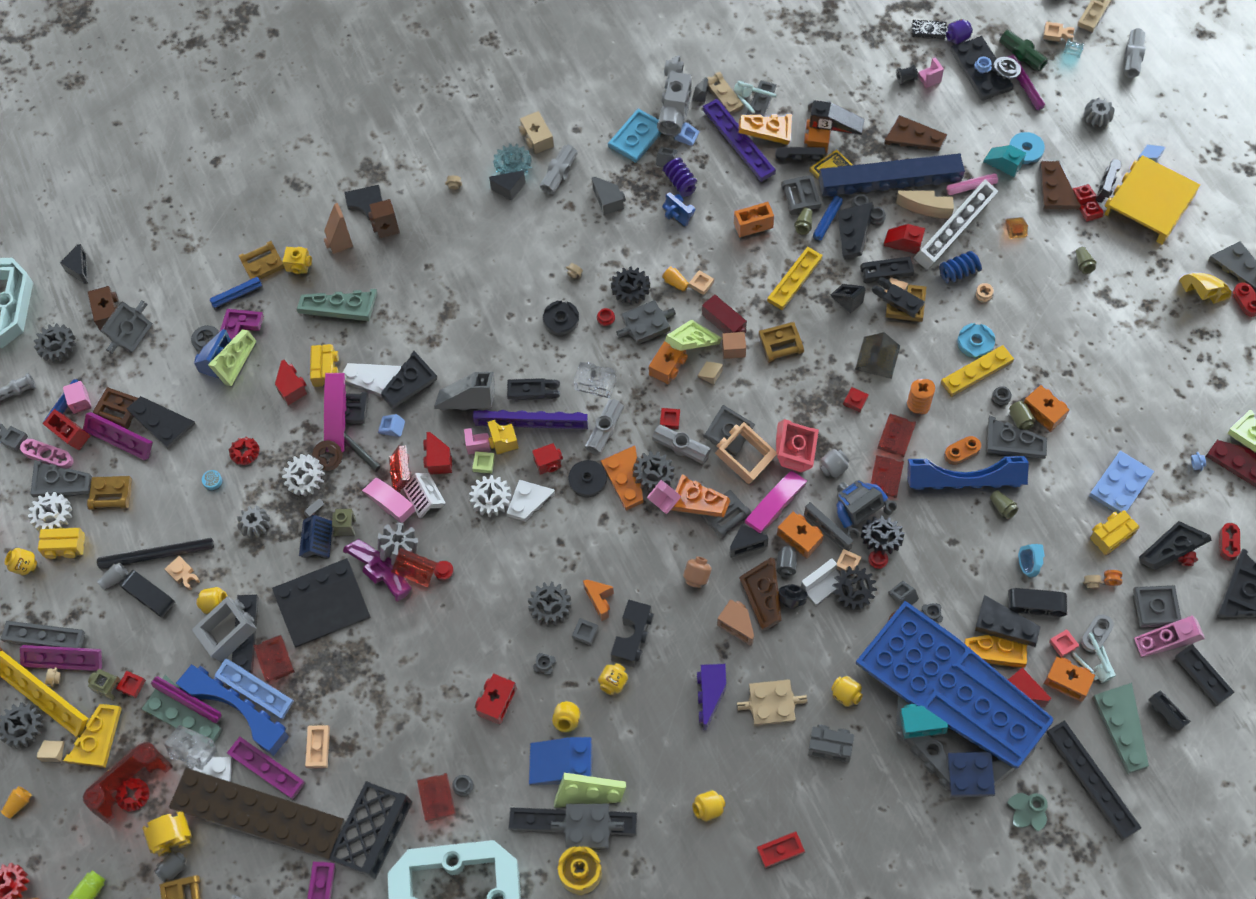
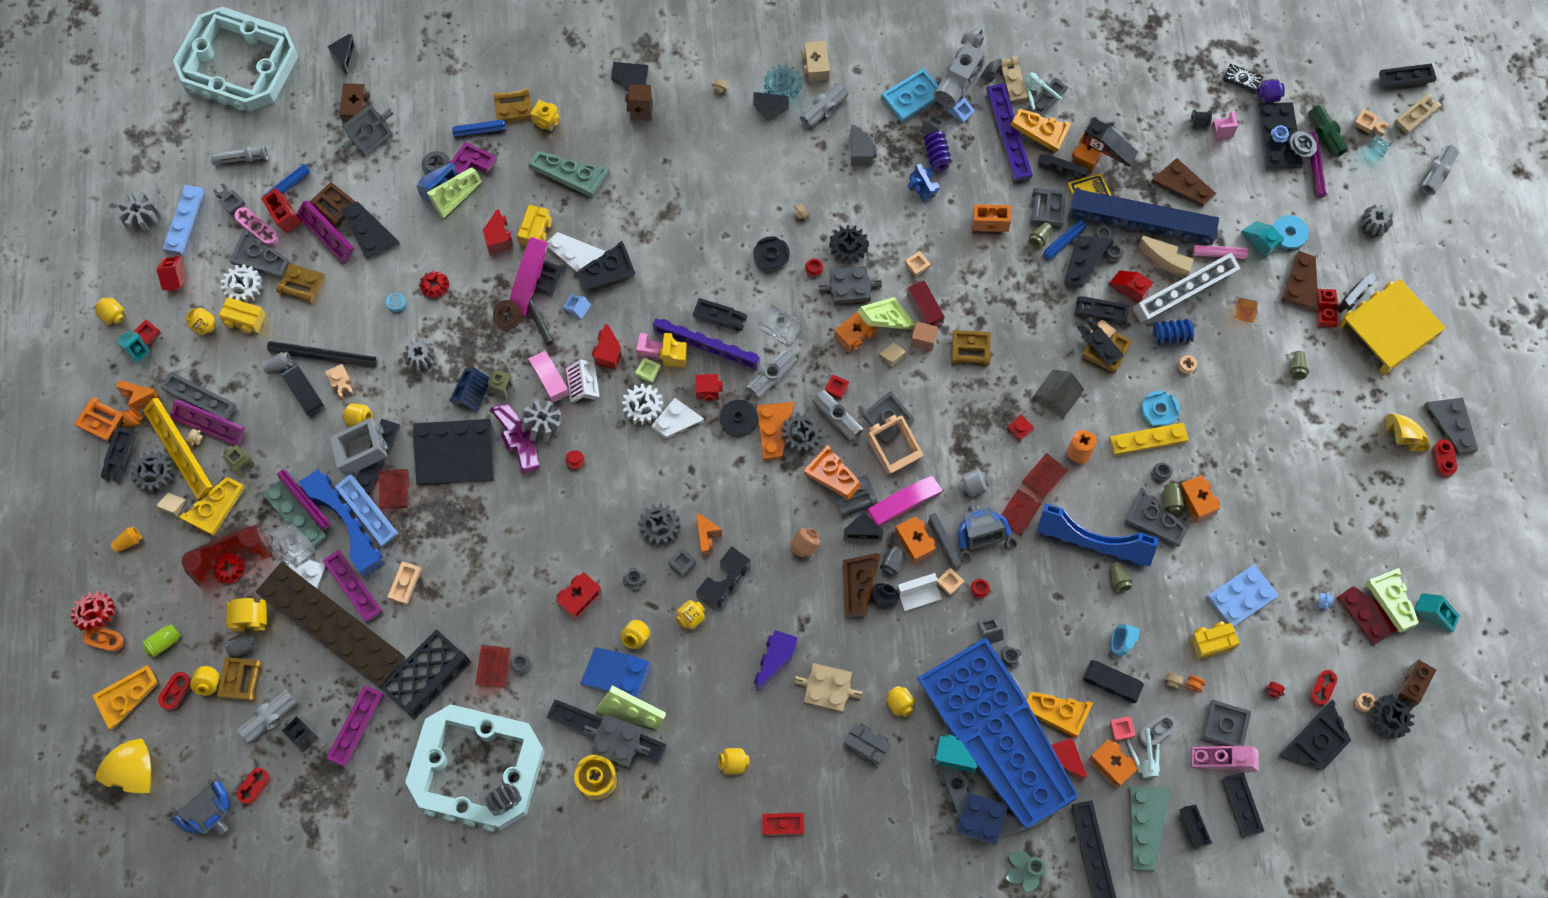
camera: 15 degrees right, 5 degrees up
dark grey gear [34,323,76,362] -> none
bright pink panel [63,381,92,414] -> none
red plate [116,671,146,698] -> none
white gear [282,454,325,496] -> none
light grey tile [304,499,324,518] -> none
nougat slope [323,203,353,254] -> none
clear red plate [389,445,411,493] -> none
clear red plate [391,548,437,587] -> none
dark grey slope [434,372,495,411] -> none
bright pink panel [647,480,681,514] -> none
light orange cone [662,266,689,292] -> none
nougat slope [717,599,754,646] -> none
yellow plate [767,247,823,311] -> none
coral slope [776,419,819,472] -> none
black slope [830,284,866,314] -> none
black gear [832,565,877,609] -> none
black gear [860,516,905,555] -> none
orange plate [944,436,981,465] -> none
black wing [975,595,1041,648] -> none
light blue slope [1138,145,1165,162] -> none
black wing [1139,521,1212,570] -> none

